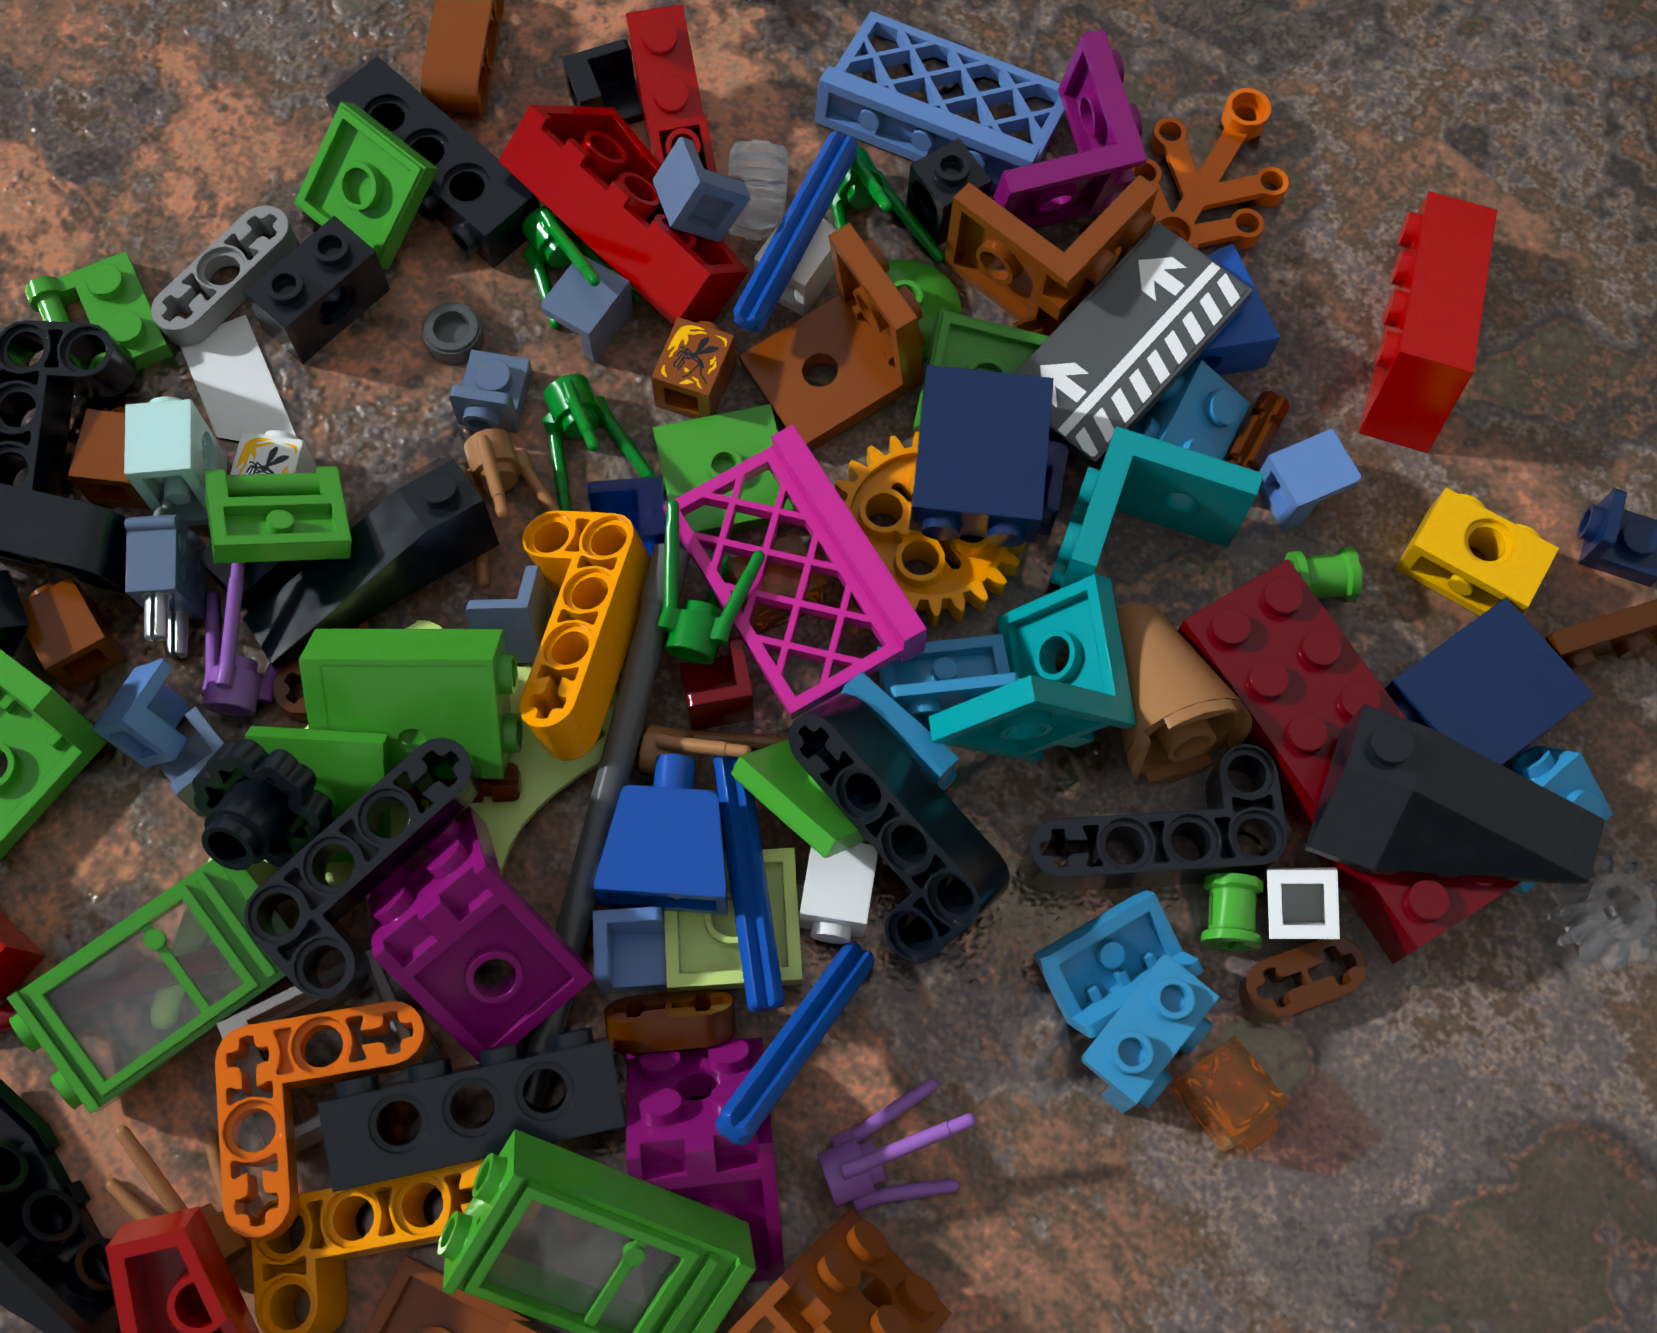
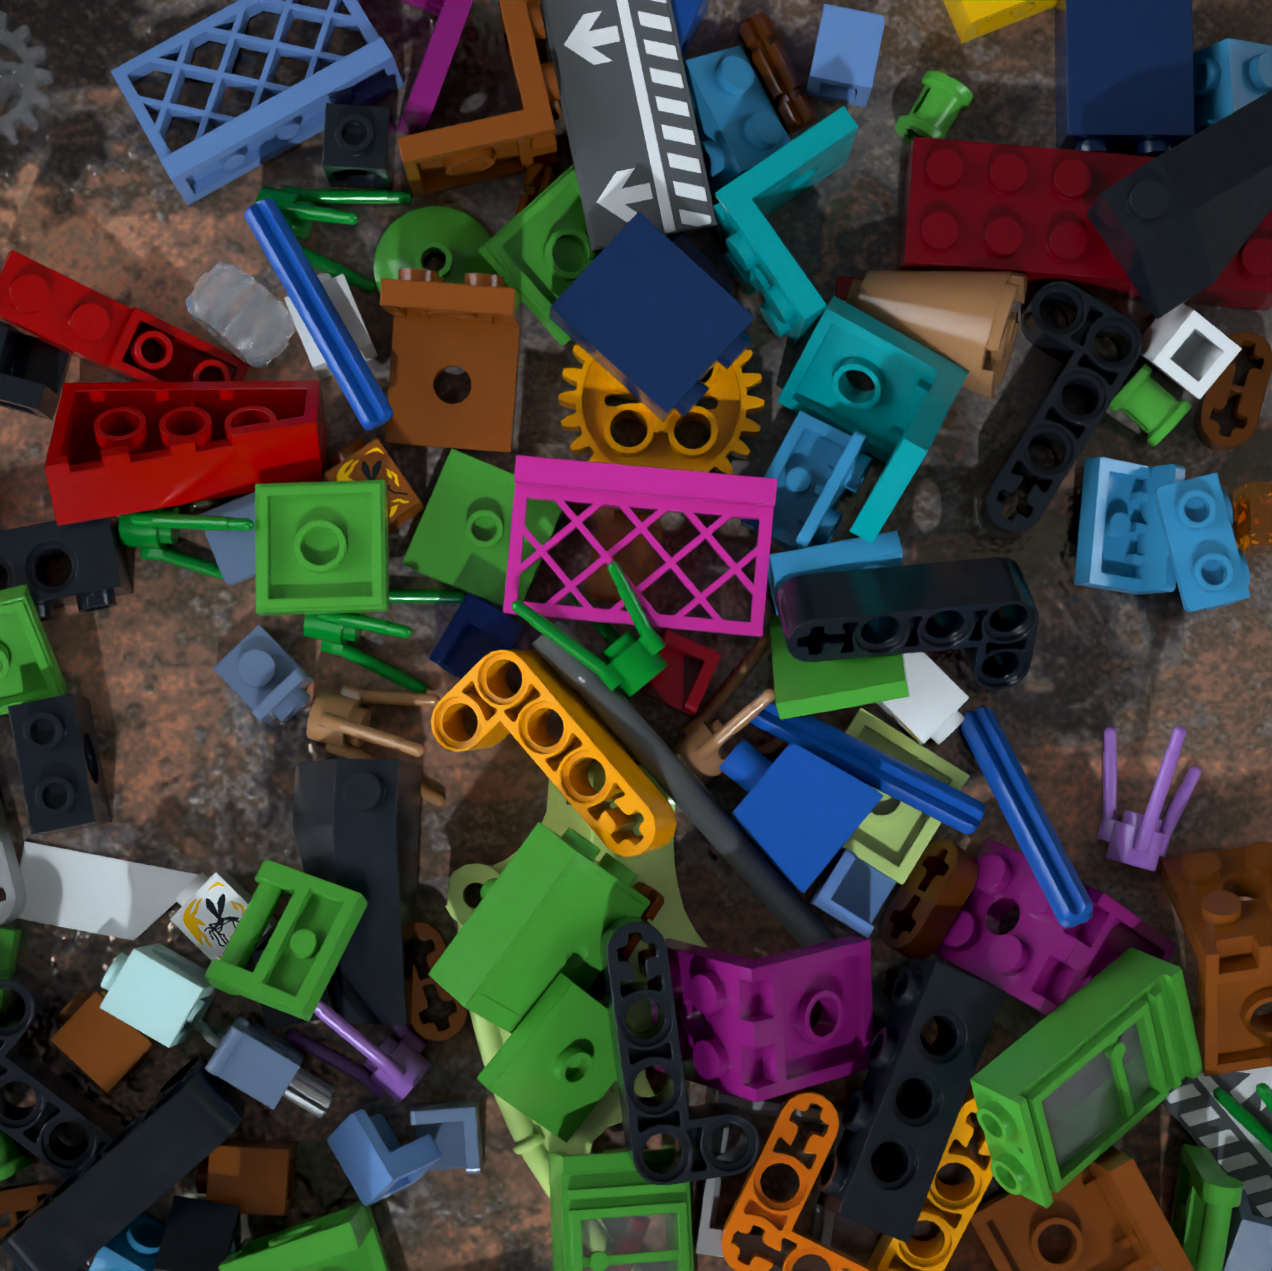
camera: 55 degrees left, 15 degrees up
black plant [192,739,334,871] -> none
dark grey tile [422,302,485,365] -> none
sand blue panel [465,565,553,663] -> none
sand blue panel [652,137,751,242] -> none
none -> bright green plate [255,480,389,616]

